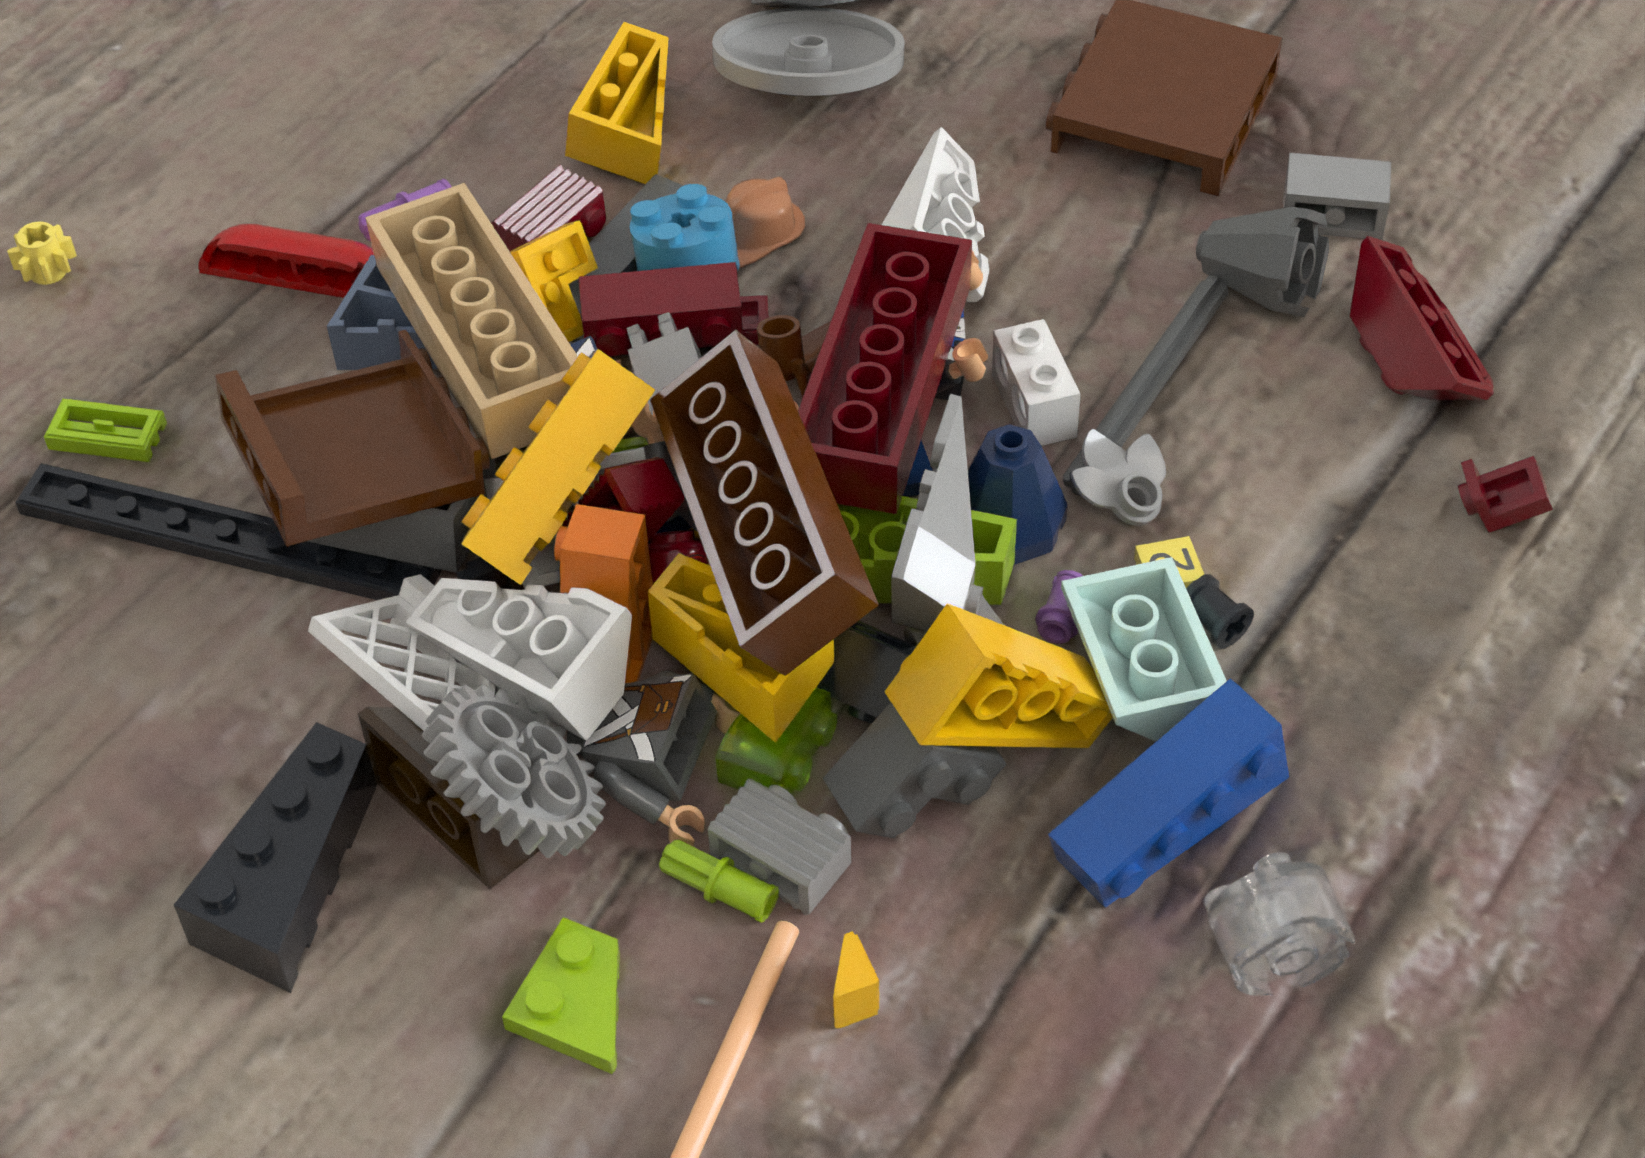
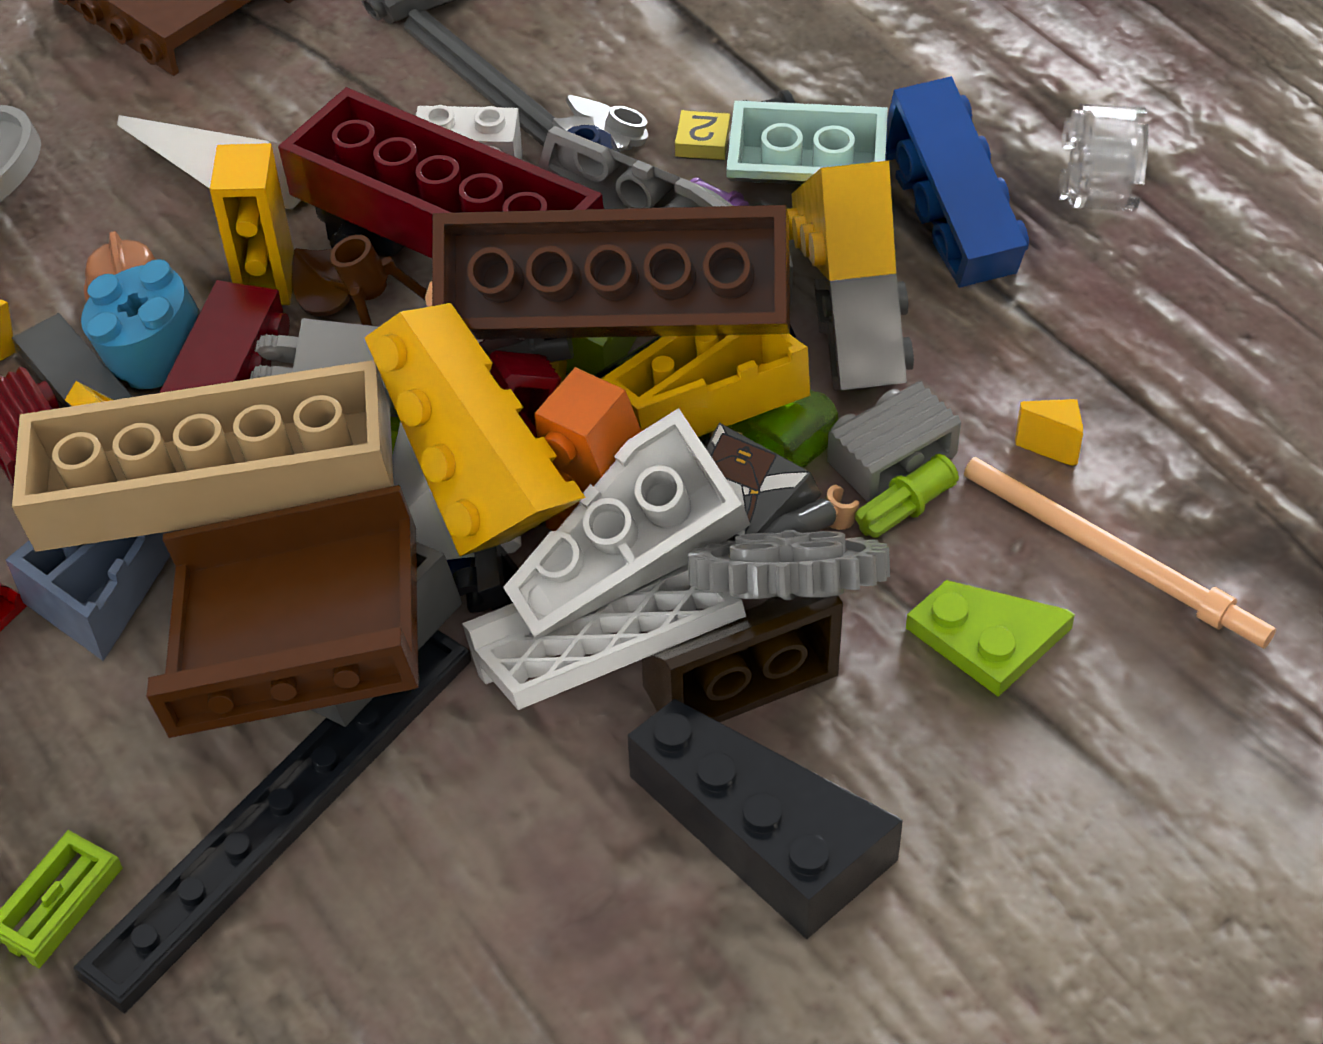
camera: 70 degrees left, 0 degrees up
none -> yellow brick [210,143,294,305]

